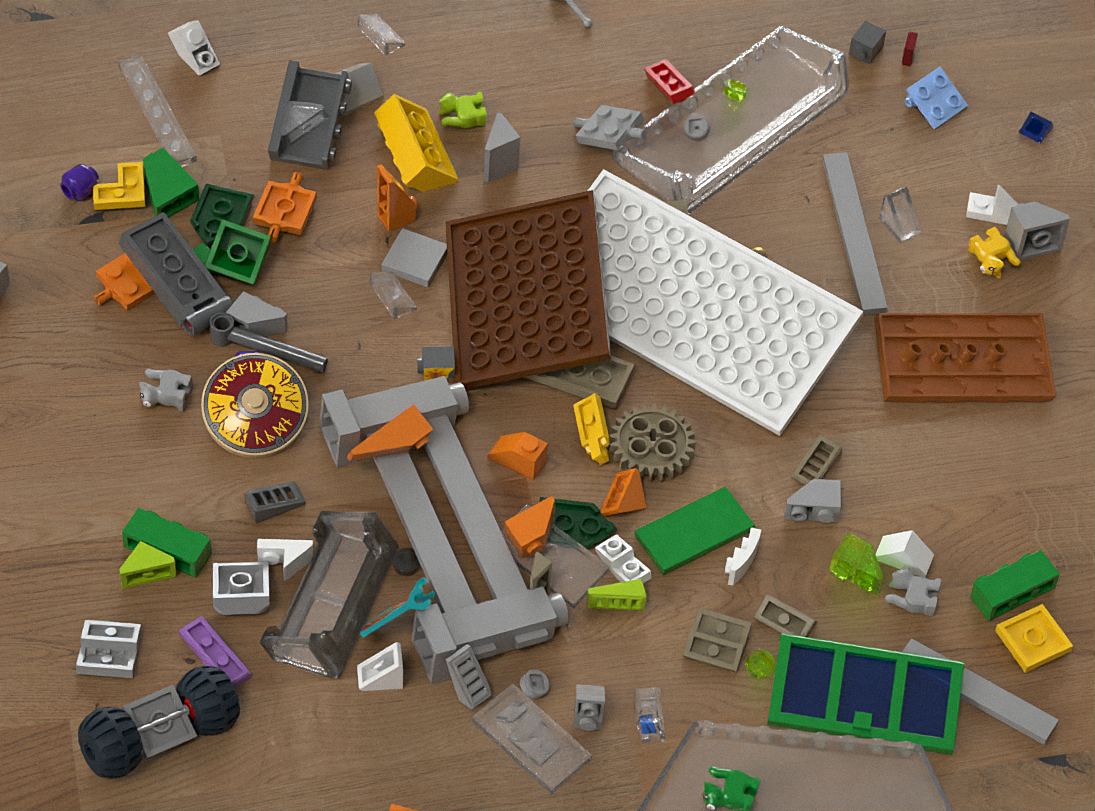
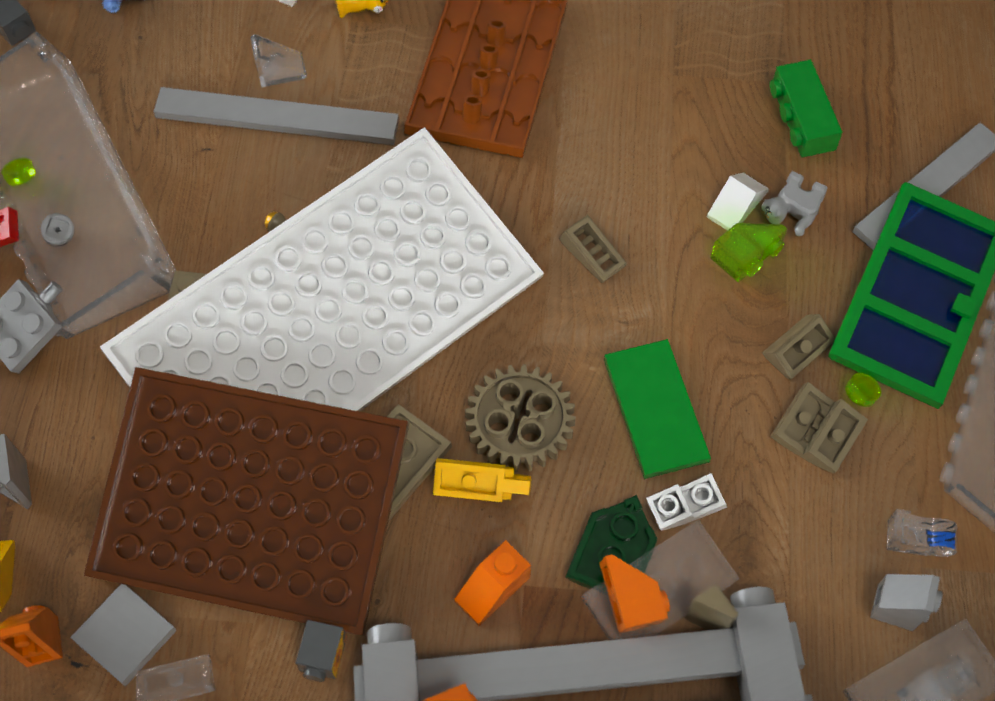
camera: 70 degrees left, 10 degrees up
light grey tile [520,669,549,699] -> none
lime slope [586,579,647,610] -> none
orange slope [600,468,647,517] -> none
white slope [725,528,761,586] -> none
light grey slope [784,479,841,523] -> none
yellow plate [995,604,1073,673] -> none

